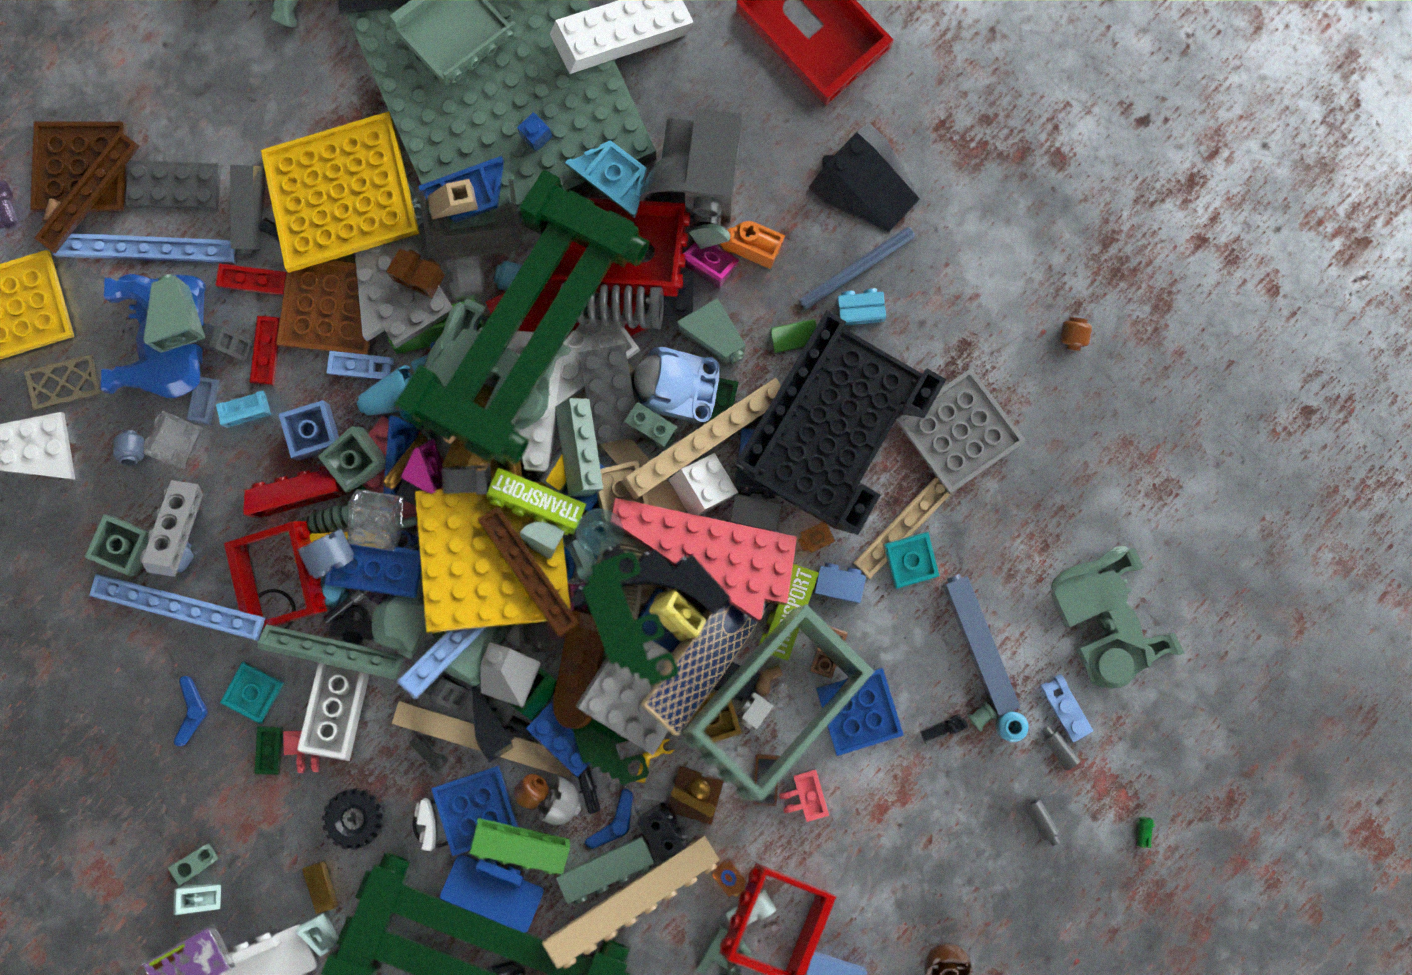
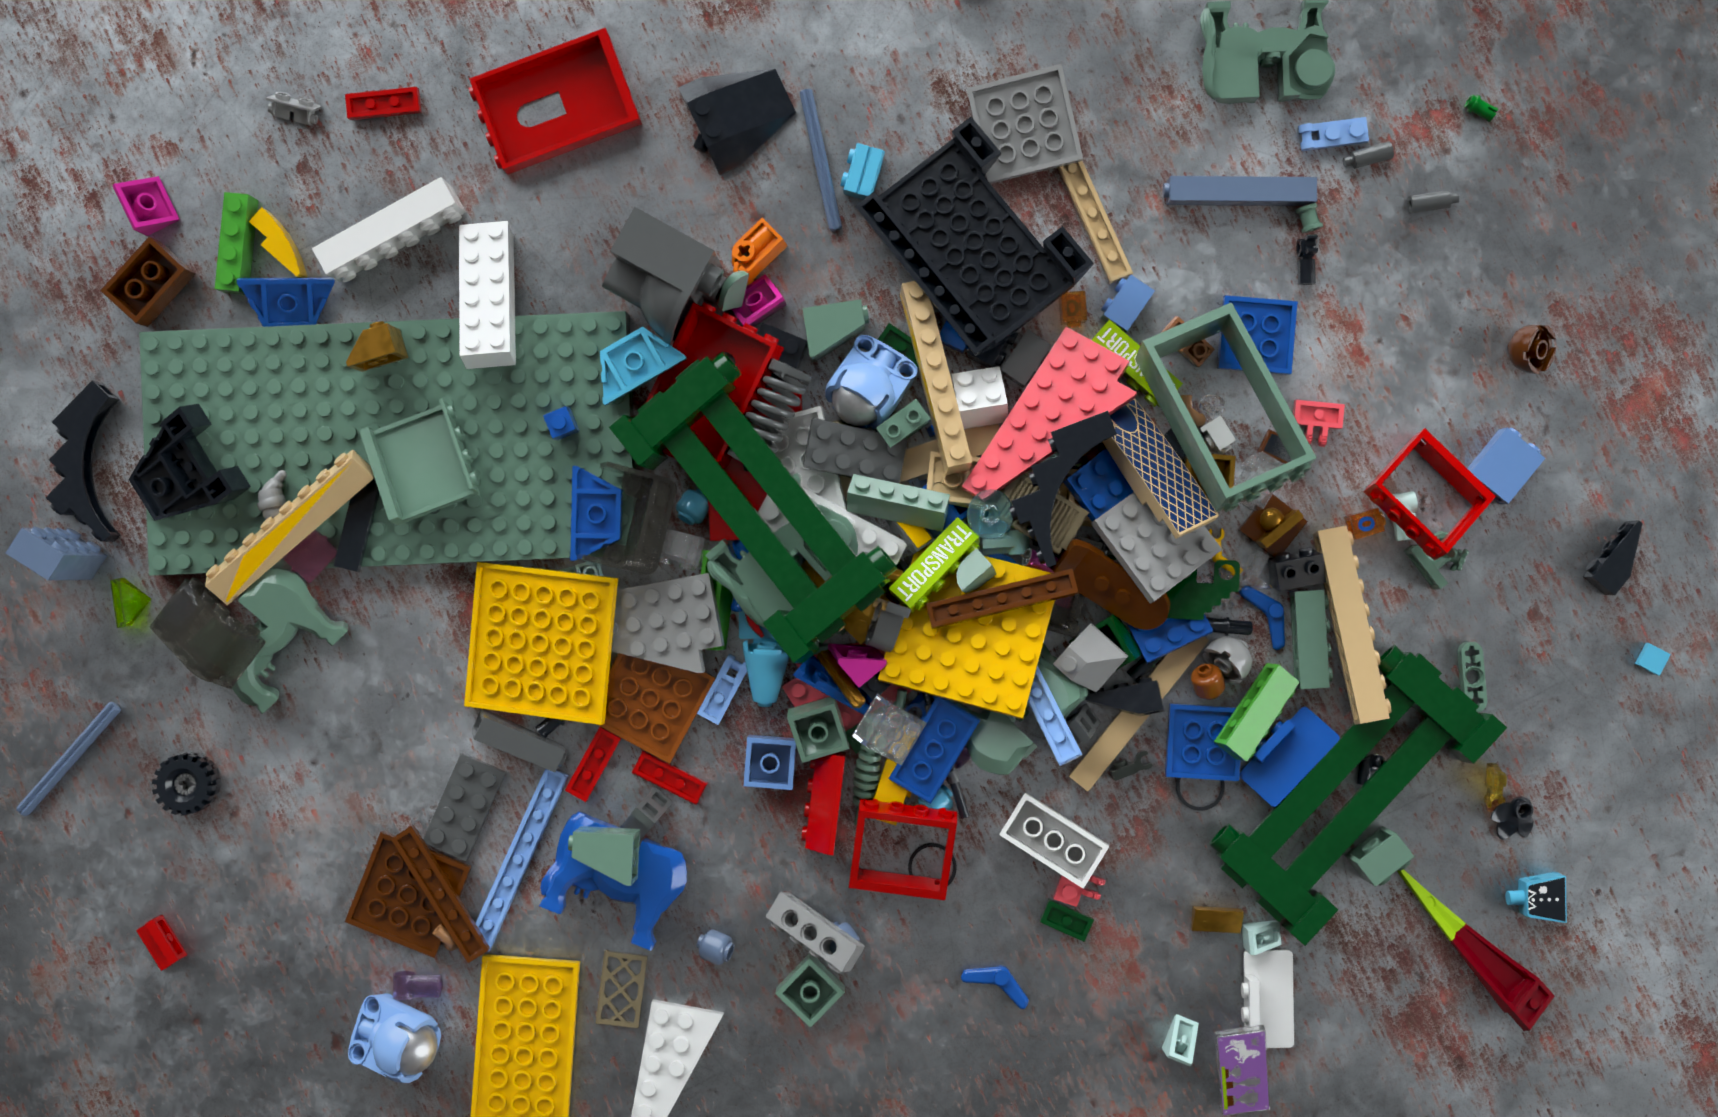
camera: 60 degrees left, 5 degrees up
light blue tile [89,573,265,641] -> none
clear brick [143,411,203,469] -> none
sand green leg [168,843,219,886] -> none
sand blue tile [186,377,220,425] -> none
medium azure hinge [216,391,271,428] -> none
teal tile [220,661,285,724] -> none
sand green plate [258,625,404,680] -> none
sand blue brick [298,529,354,579] -> none
black bush [322,788,386,850] -> none
black plate [329,605,374,646] -> none
reddish brown brick [386,248,445,299] -> none
white slope [415,798,437,851] -> none
tan slope [427,179,478,219] -> none
dark green piece [582,551,678,686] -> none
light yellow brick [649,589,706,641] -> none
bright green slope [770,319,817,353] -> none
teal tile [883,532,940,589] -> none
medium azure head [996,711,1028,742] -> none

